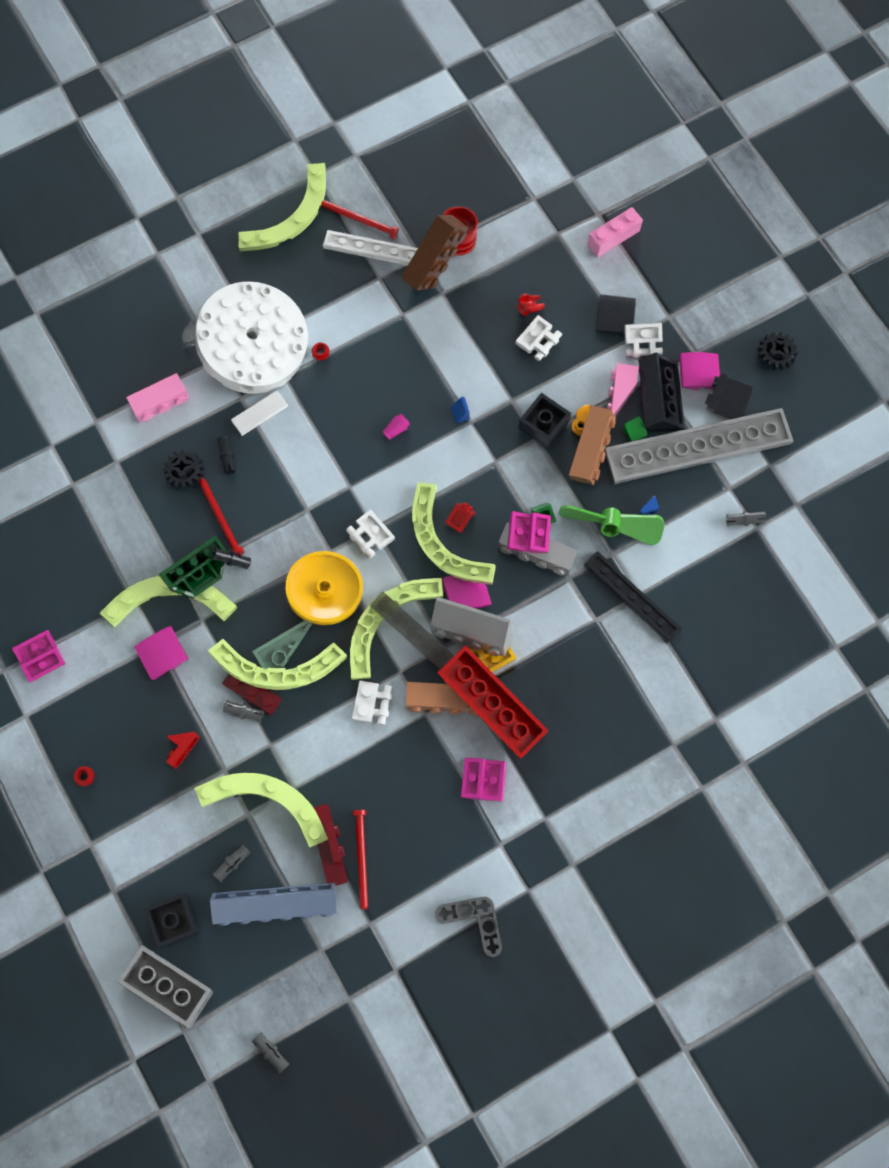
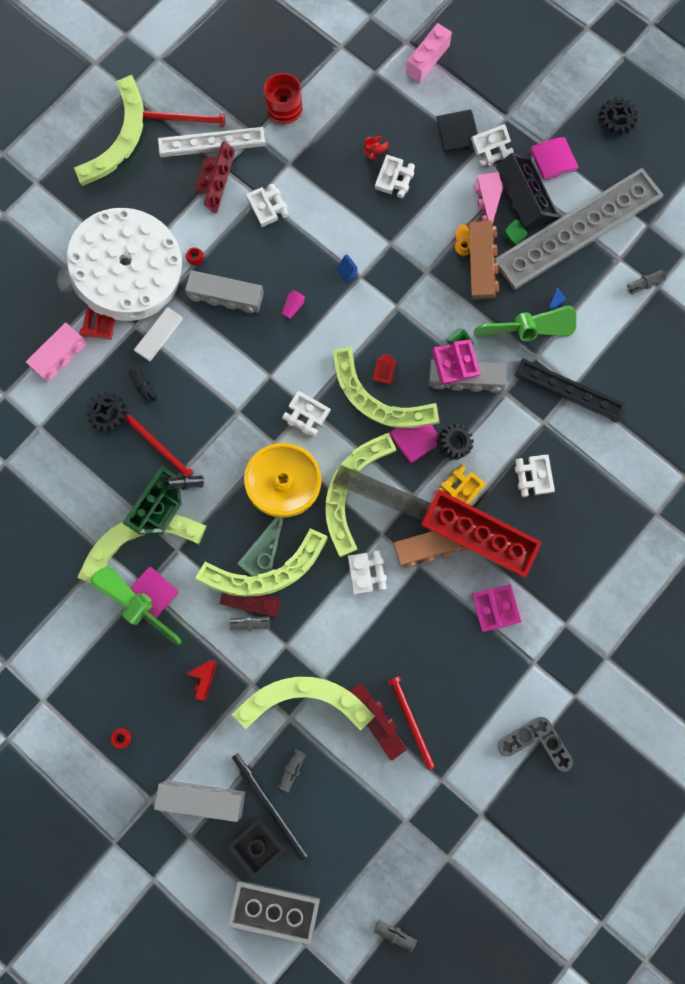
camera: 15 degrees left, 5 degrees up
dark pink slope [12,630,65,683] -> none
sand blue brick [210,883,337,926] -> none
reddish brown brick [401,215,469,291] -> none
light grey slope [431,597,513,657] -> none
black brick [518,392,571,449] -> none
black bracket [705,373,753,419] -> none
none -> red plate [79,304,116,340]
none -> bright green piece [91,567,181,646]
none -> light grey brick [154,780,246,822]
none -> light grey brick [185,270,264,313]
none -> dark red bracket [195,141,235,213]
none -> black bar [232,753,308,860]
none -> white plate [246,184,289,227]
none -> black tyre [436,424,474,460]
none -> white plate [515,455,555,497]

